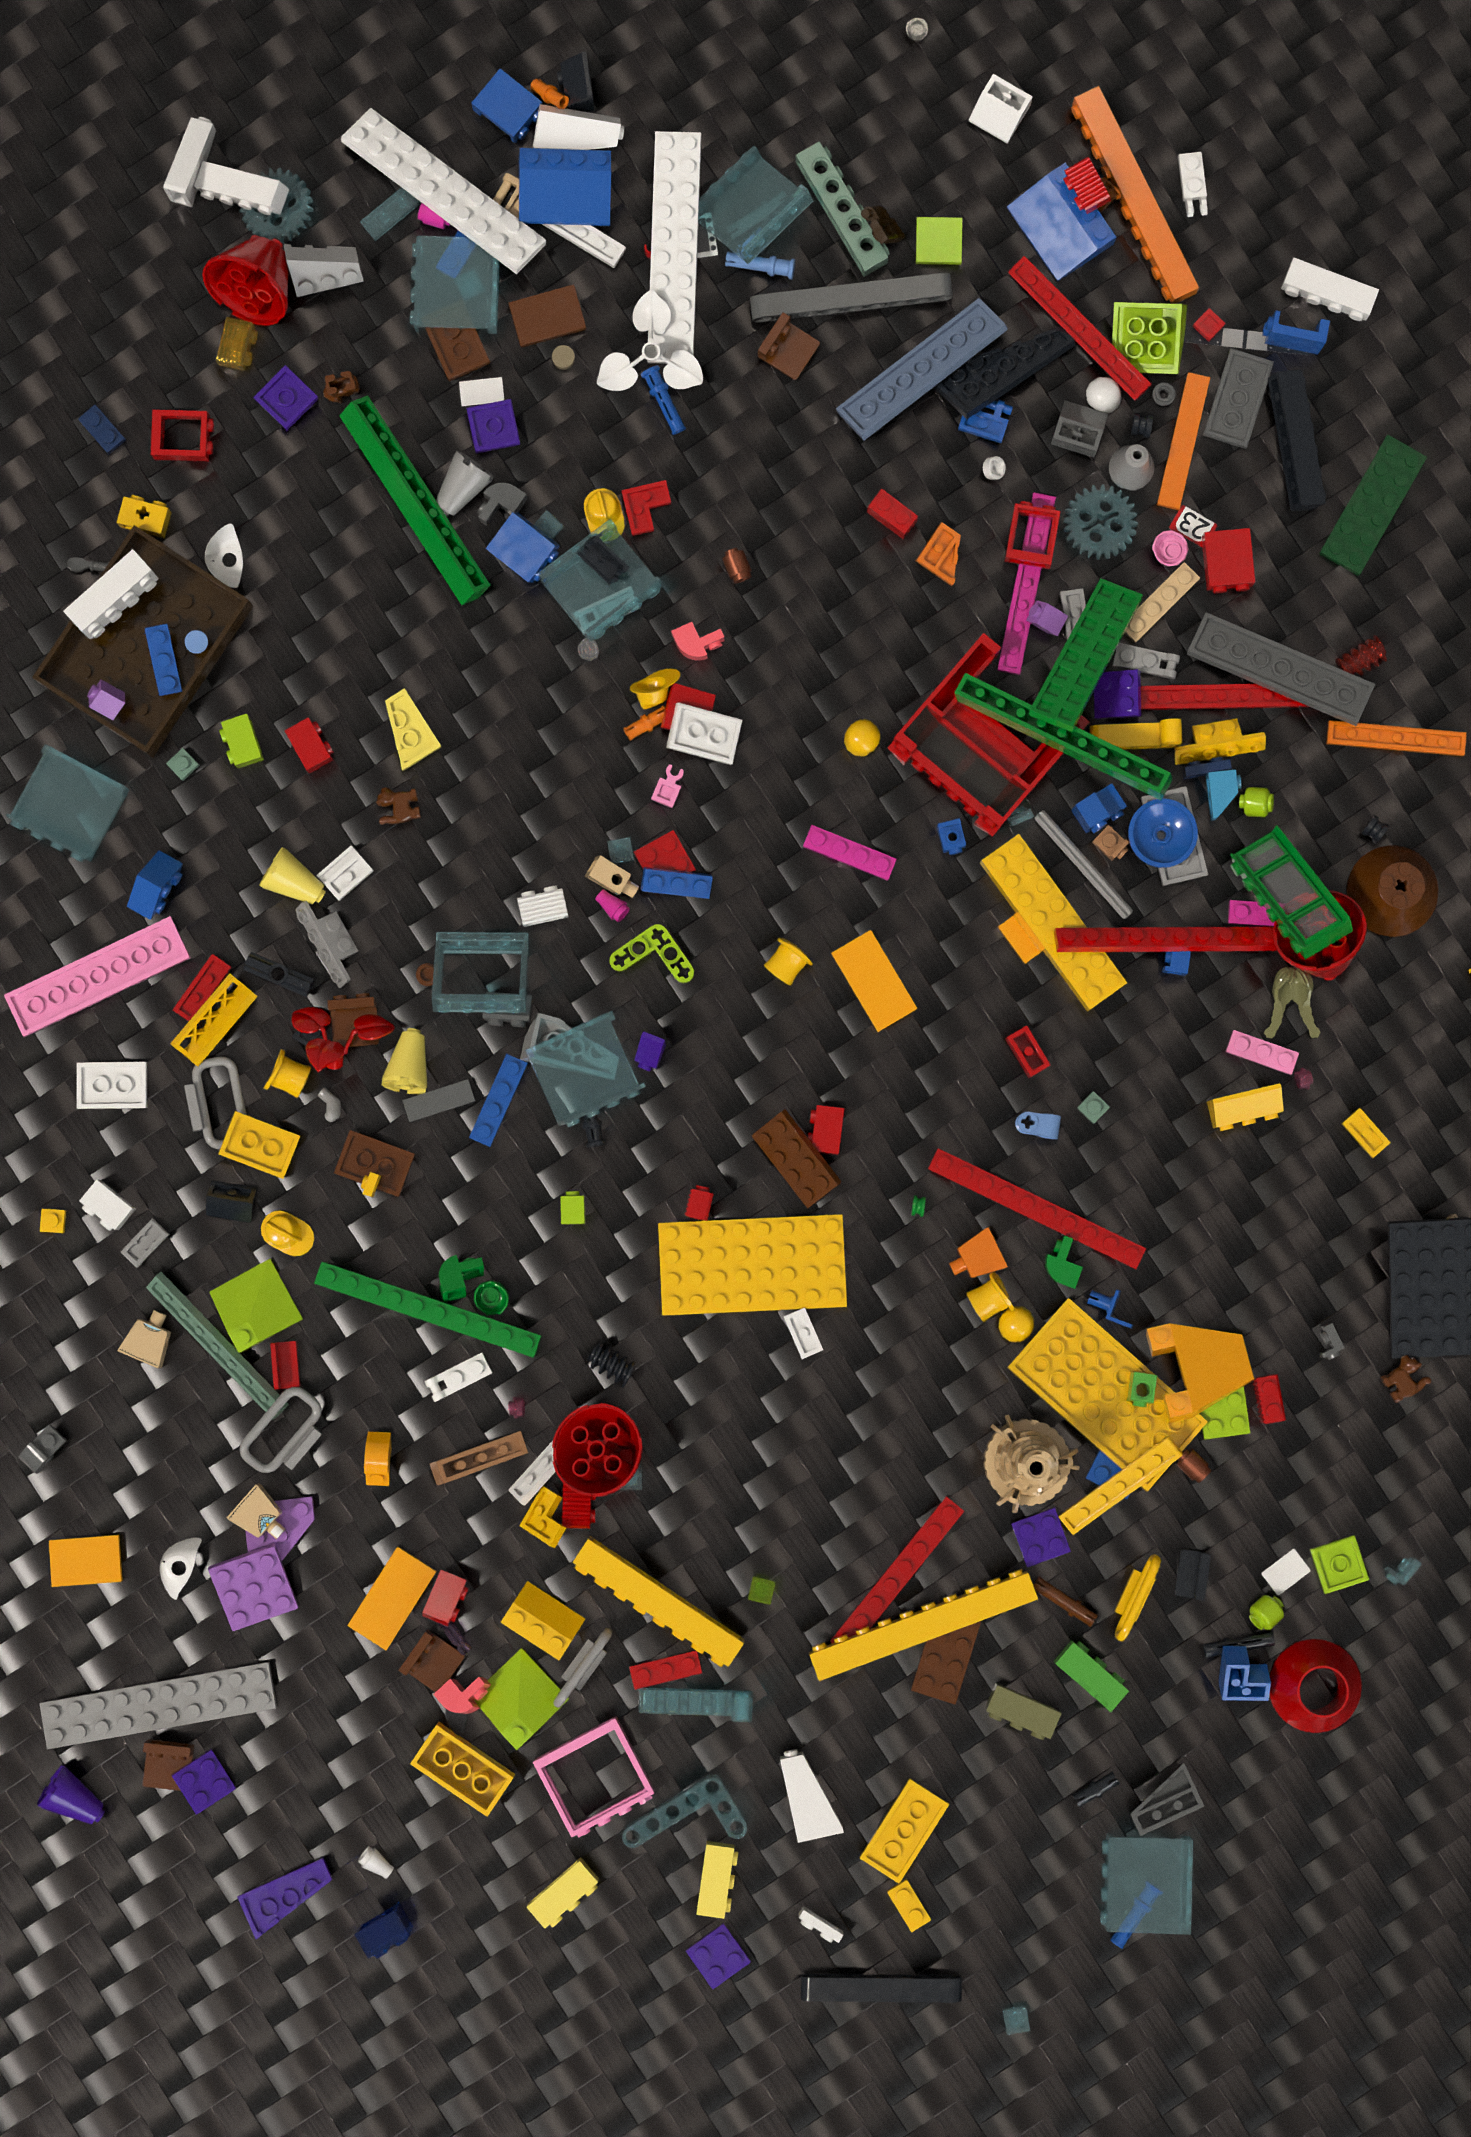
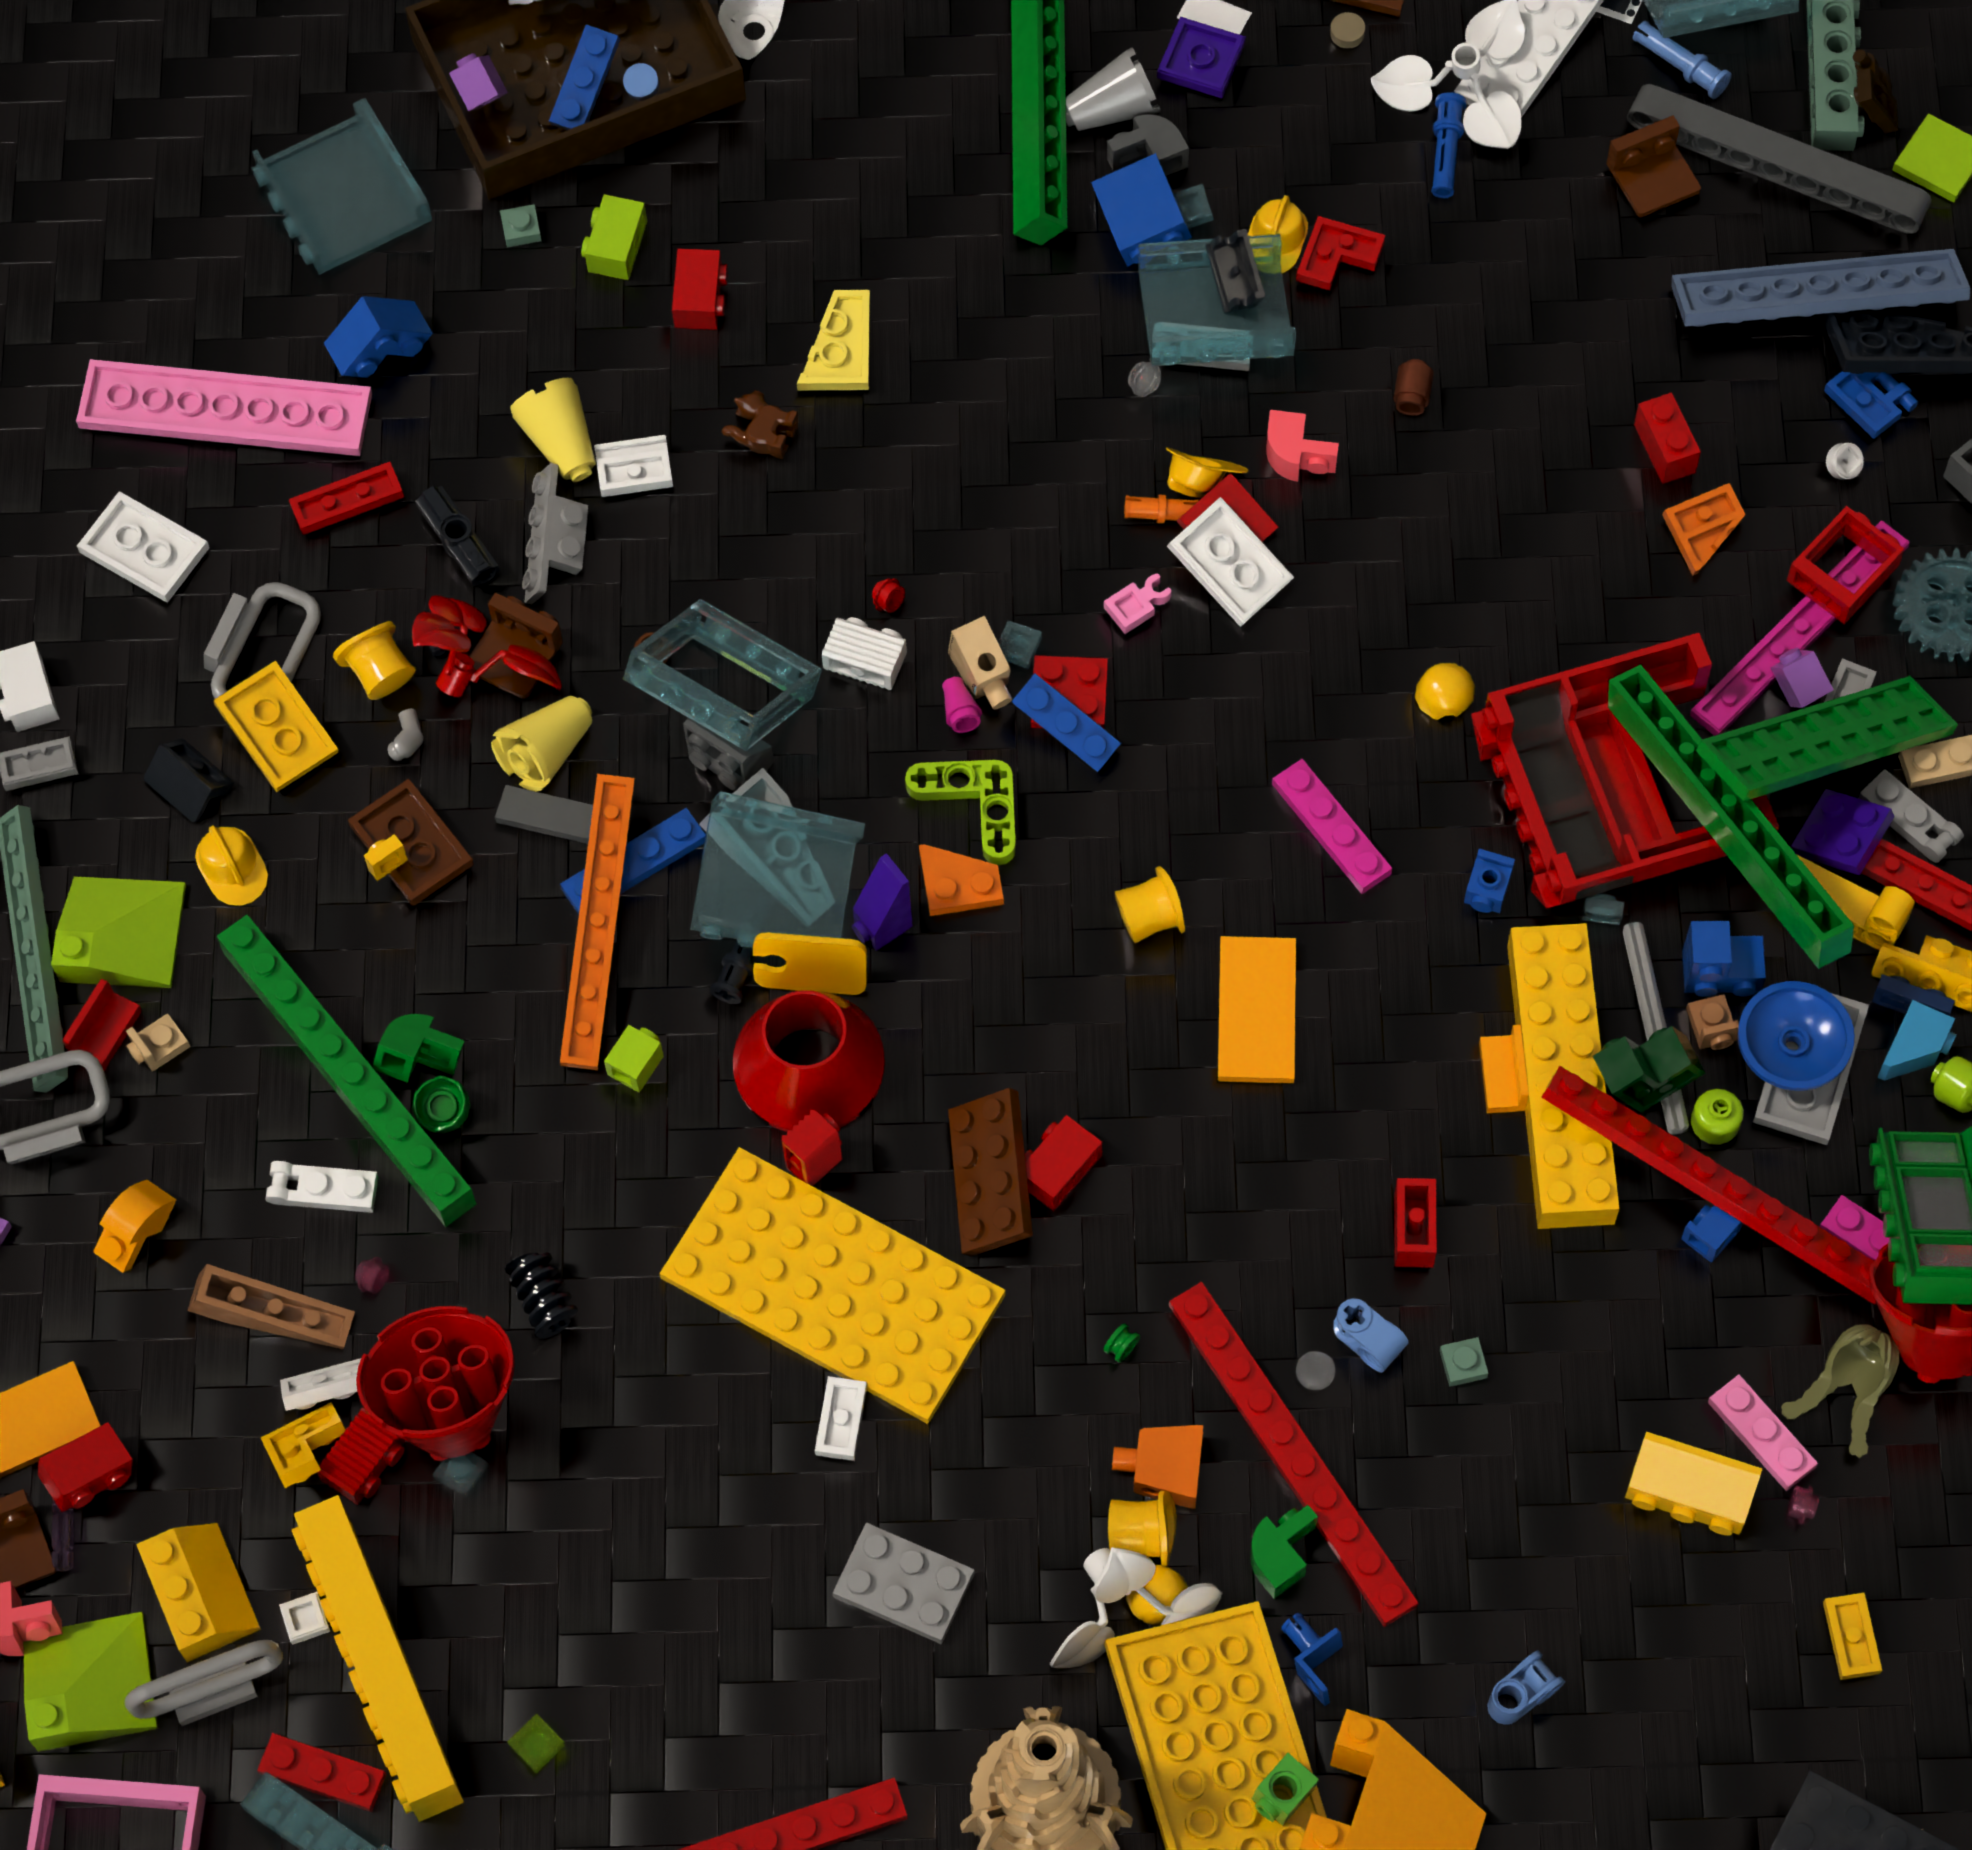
camera: 30 degrees right, 20 degrees down
yellow fence [170,974,258,1066] -> none
none -> tan bracket [126,1013,191,1072]
none -> white tile [279,1592,330,1645]
none -> orange plate [560,774,635,1070]
none -> red cone [733,990,885,1132]
none -> yellow piece [753,932,867,995]
none -> light grey plate [833,1522,975,1644]
none -> red plate [872,578,905,613]
none -> orange wing [919,844,1004,916]
none -> white plant [1049,1547,1223,1668]
none -> clear plate [1296,1351,1335,1390]
none -> medium blue piece [1487,1650,1565,1725]
none -> dark green brick [1593,1026,1706,1113]
none -> lime head [1691,1089,1744,1145]

